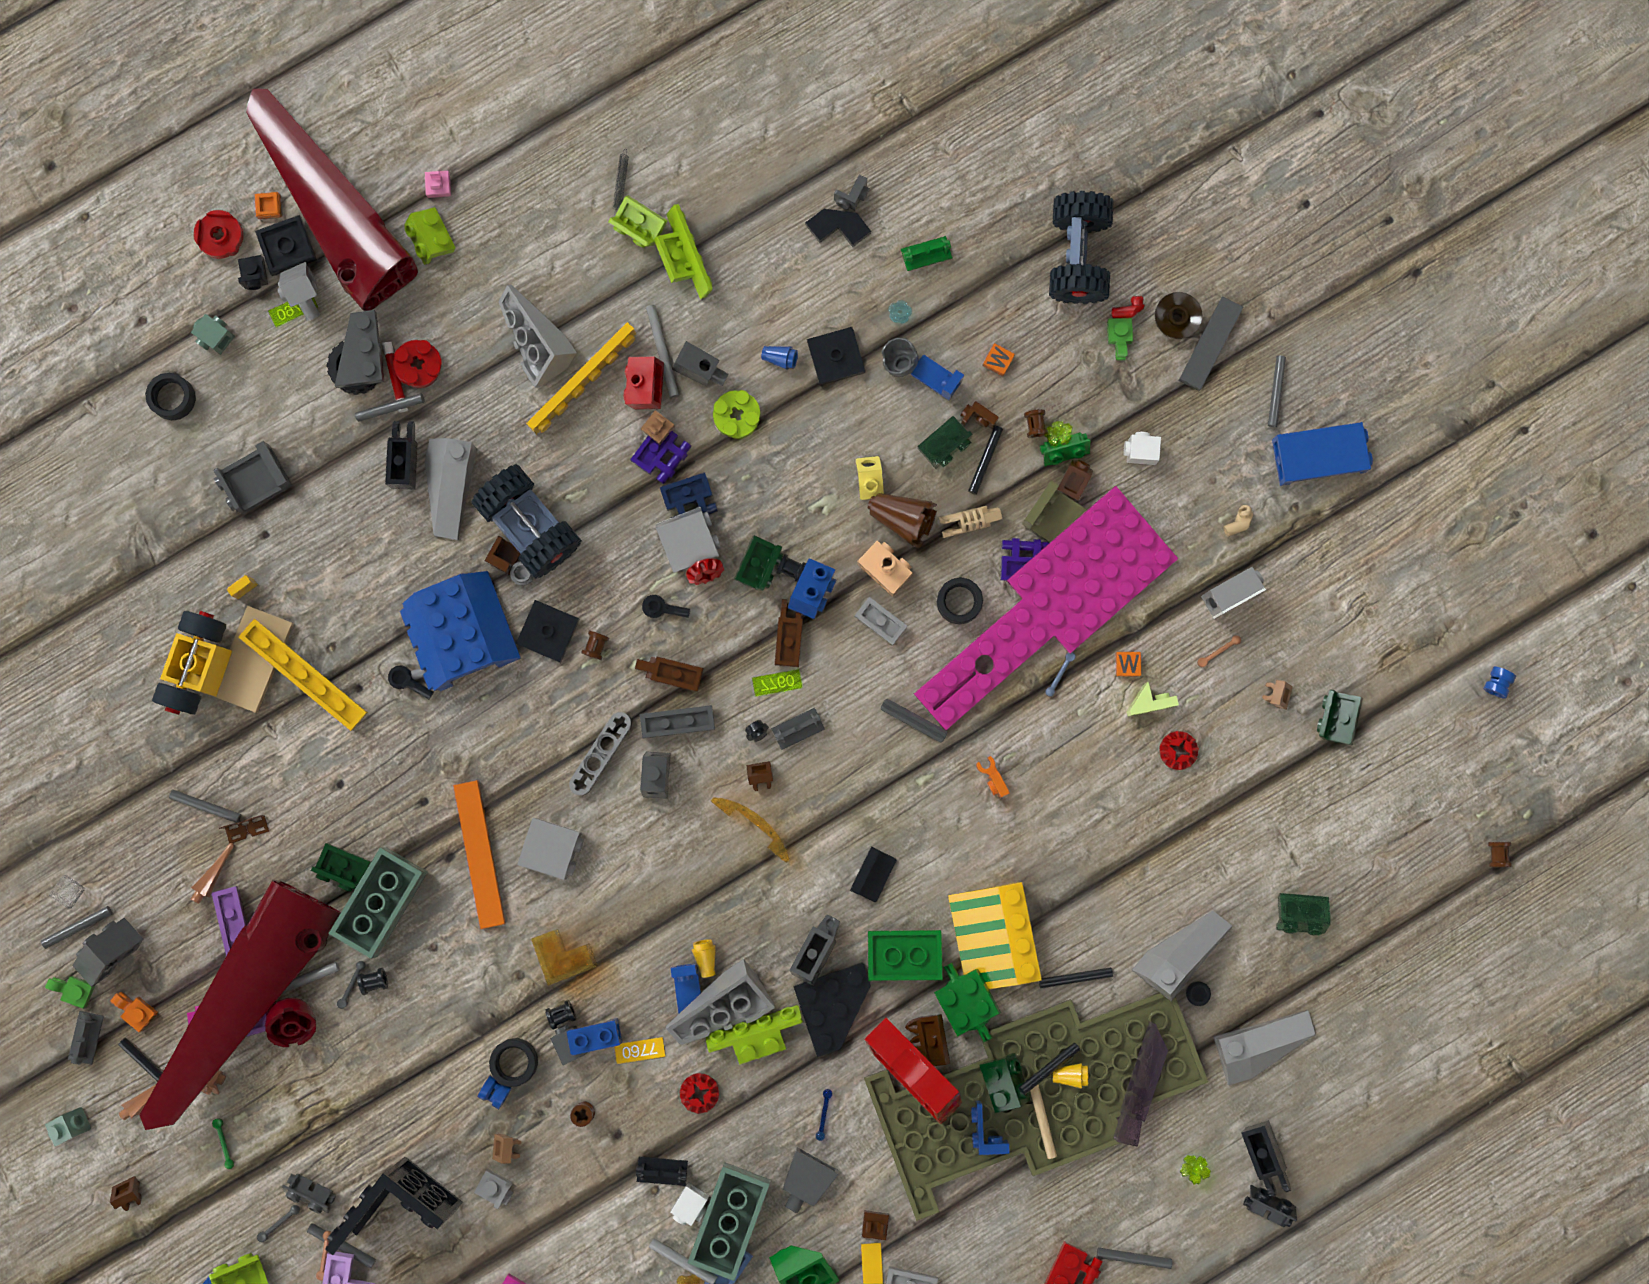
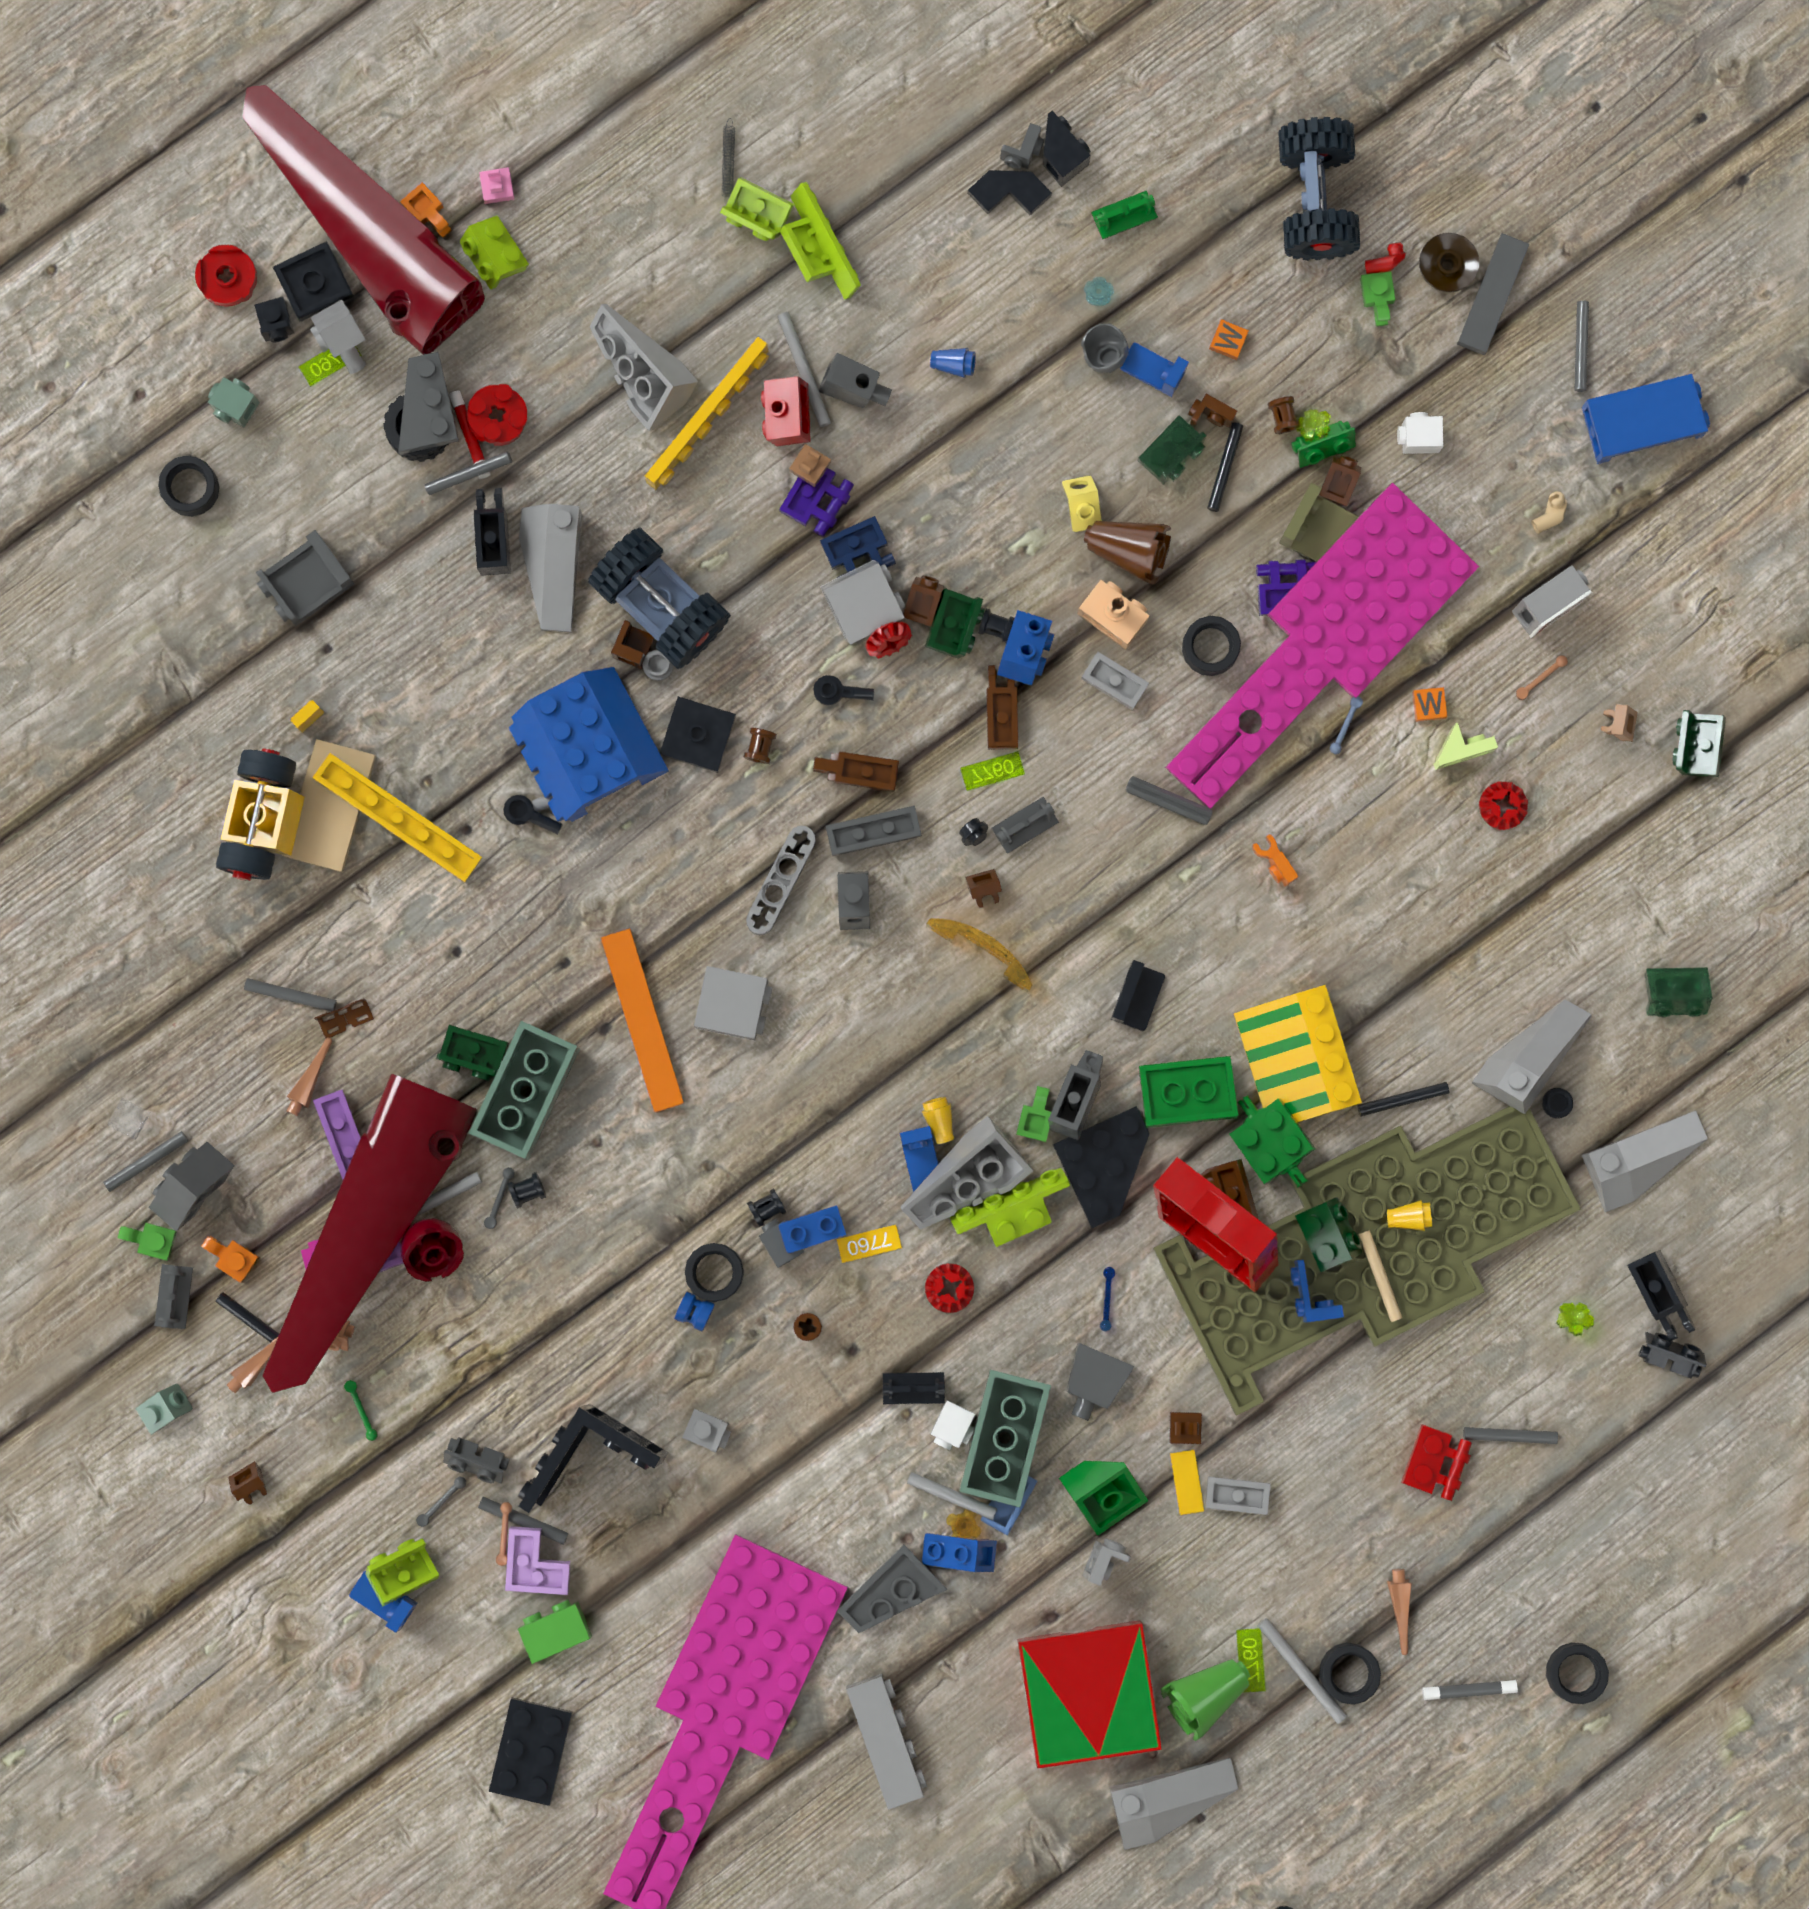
camera: 10 degrees left, 0 degrees up
orange tile [255,192,282,219] -> none
medium nougat tile [492,1134,521,1164] -> none
clear yellow brick [531,929,598,986] -> none
lime plate [713,390,761,439] -> none
black plate [807,327,865,386] -> none
tan hinge [939,506,1002,538] -> none
black bar [1018,1043,1080,1095] -> none
wedge [1113,1021,1168,1147] -> none
none -> orange plate [400,182,452,238]
none -> reddish brown bracket [903,575,944,626]
none -> bright green plate [1016,1086,1051,1142]
none -> black slope [1043,110,1091,187]

